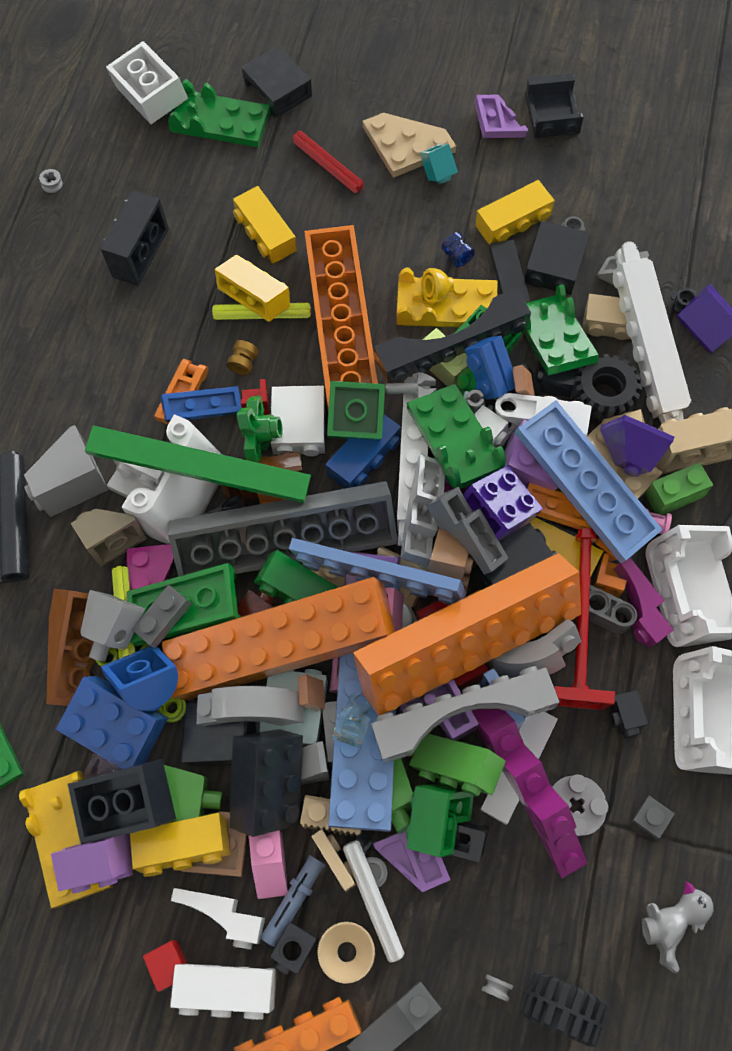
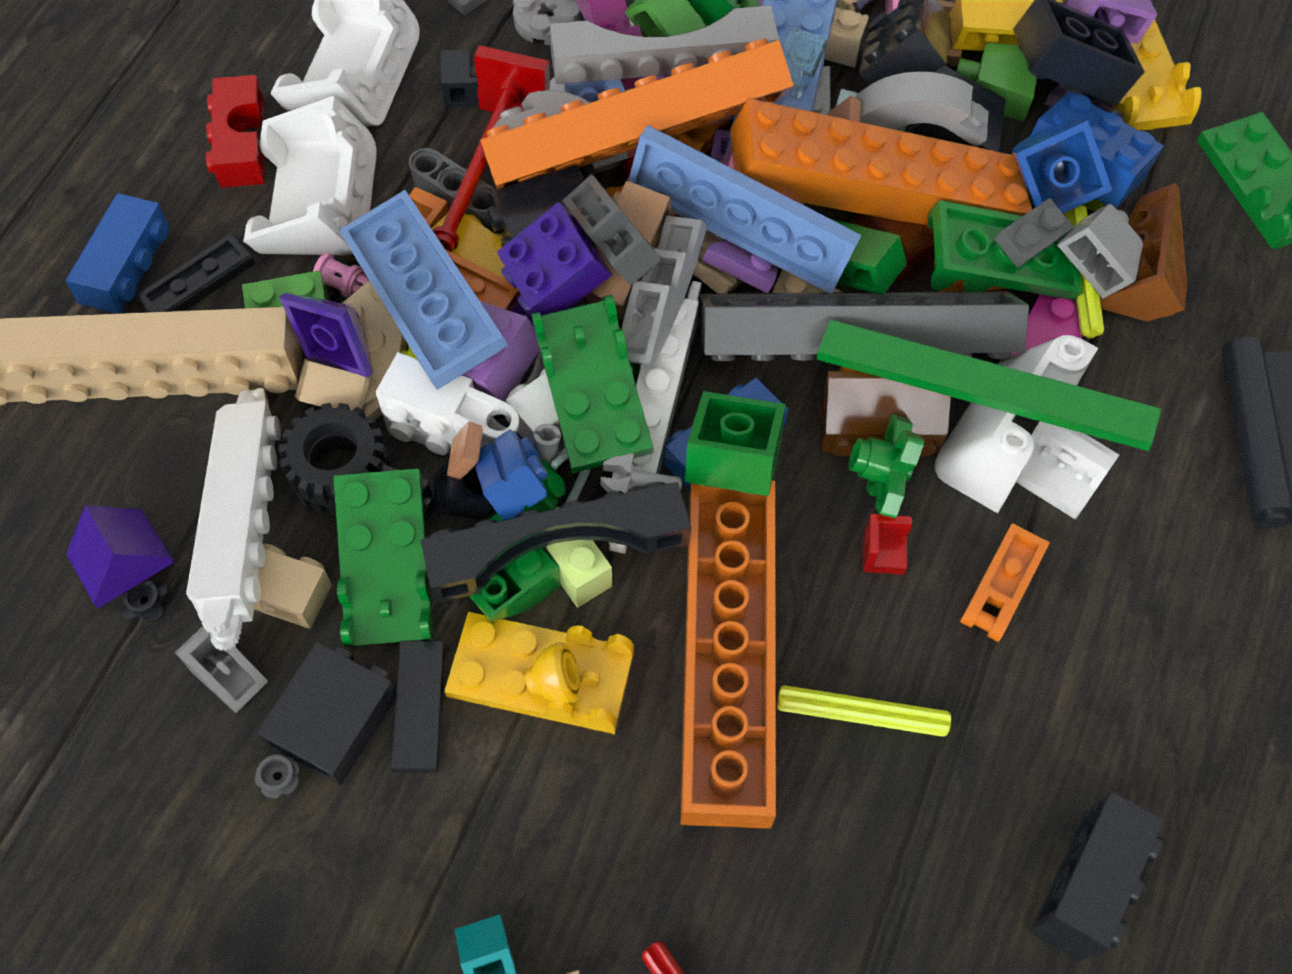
camera: 175 degrees left, 5 degrees down
light grey slope [24,425,109,517] -> none
dark tan slope [71,509,147,567] -> none
blue plate [160,386,241,422] -> none
yellow brick [215,255,290,322] -> none
pearl gold wheel [226,340,259,376] -> none
yellow brick [233,186,297,264] -> none
white brick [271,386,325,456] -> none
light grey slope [301,741,330,785] -> none
clear blue wheel [441,232,475,267] -> none
yellow brick [475,180,555,245] -> none
magenta slope [613,558,674,648] -> none

